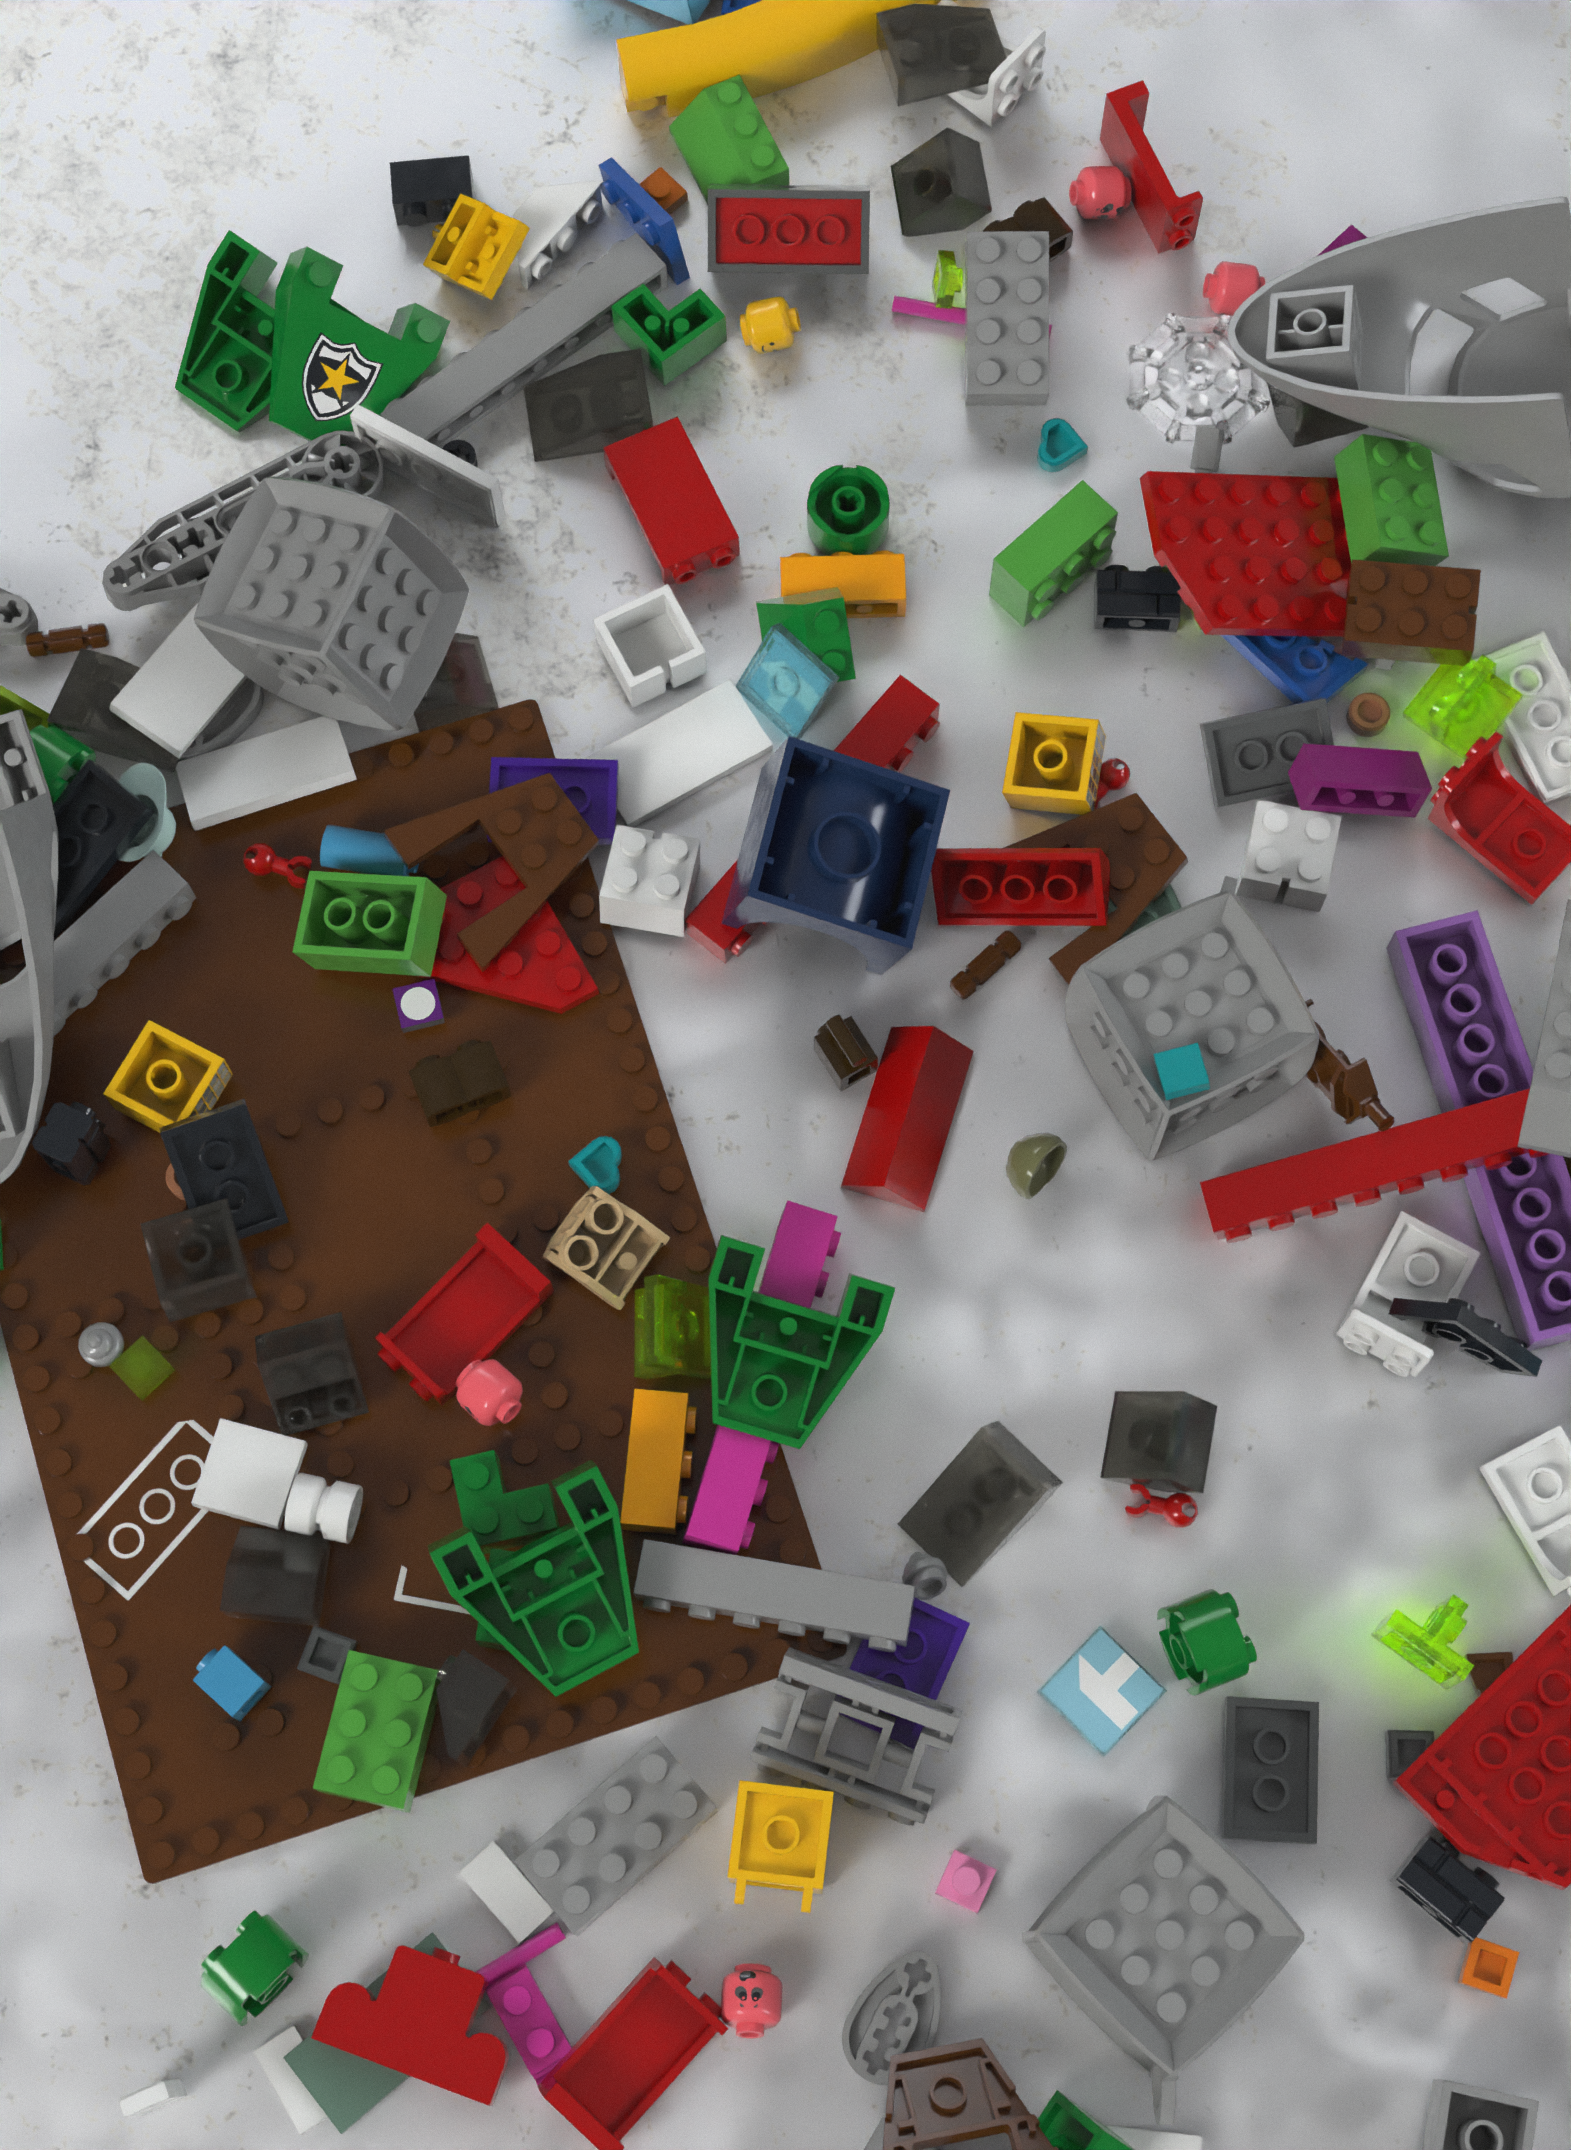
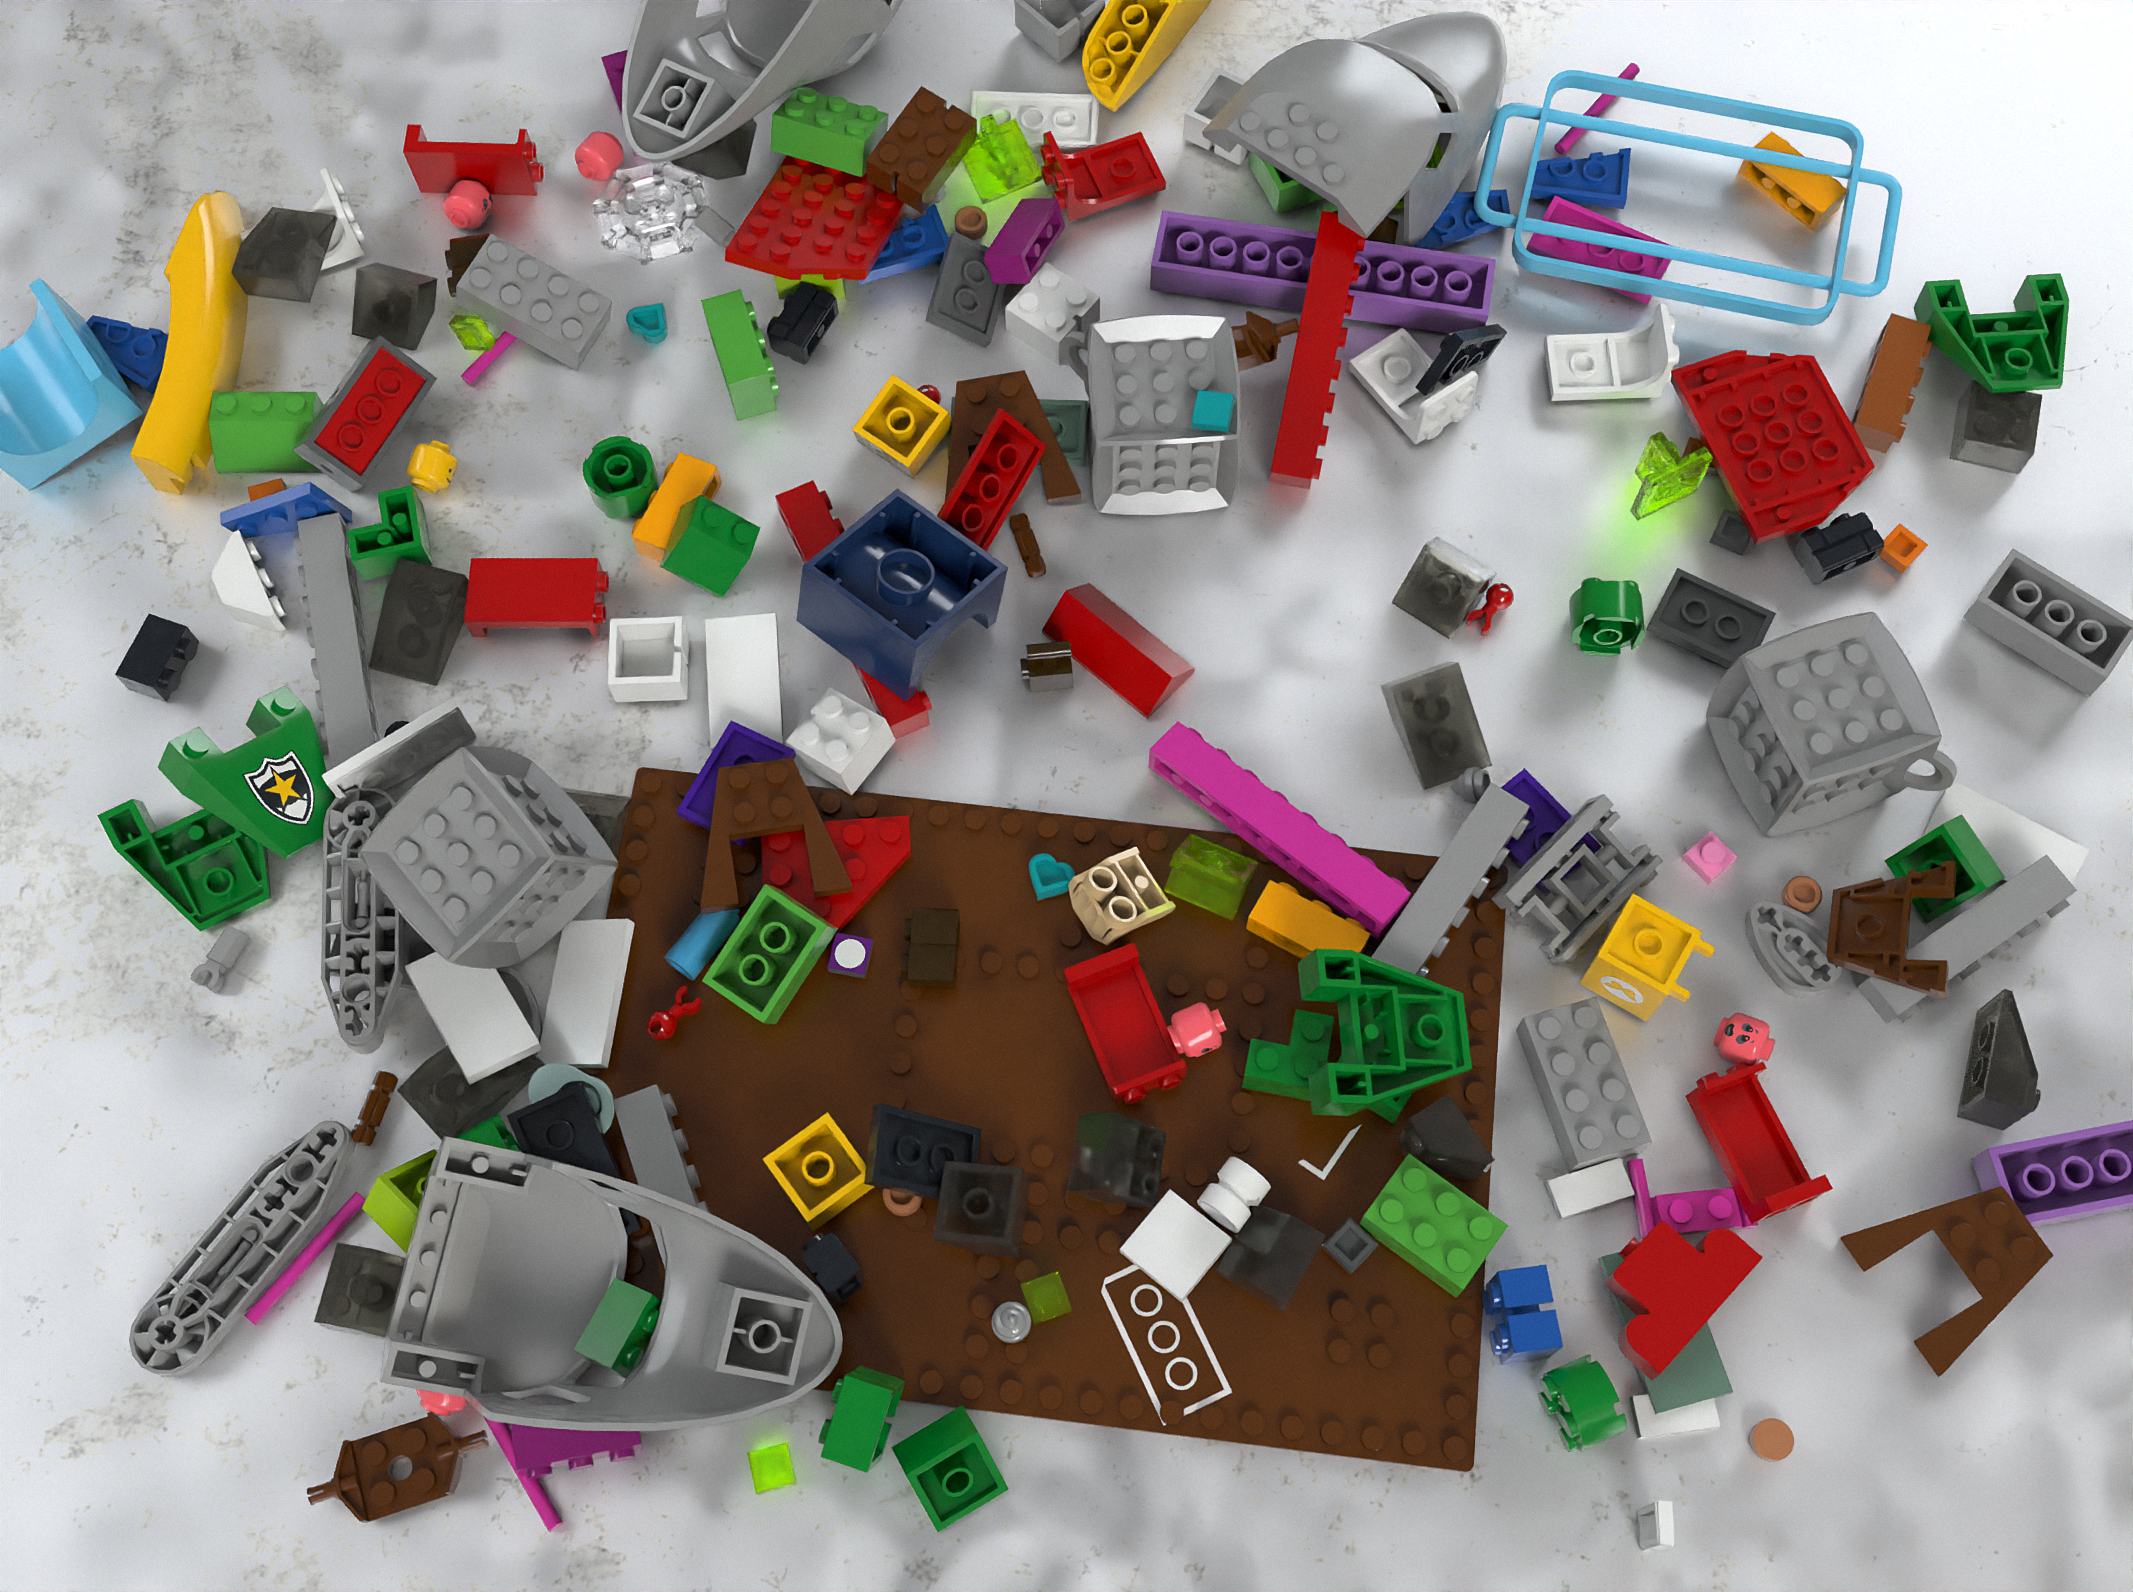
camera: 65 degrees left, 5 degrees down
dark azure brick [193,1645,272,1721] -> none
yellow plate [423,193,530,300] -> none
green wedge [708,1235,895,1449] -> none
clear light blue tile [736,623,839,739] -> none
olive piece [1006,1133,1067,1199] -> none
medium azure tile [1037,1626,1167,1758] -> none
none -> light grey bar [190,925,250,993]
none -> blue piece [1481,1265,1563,1365]
none -> nougat tile [1781,876,1822,915]

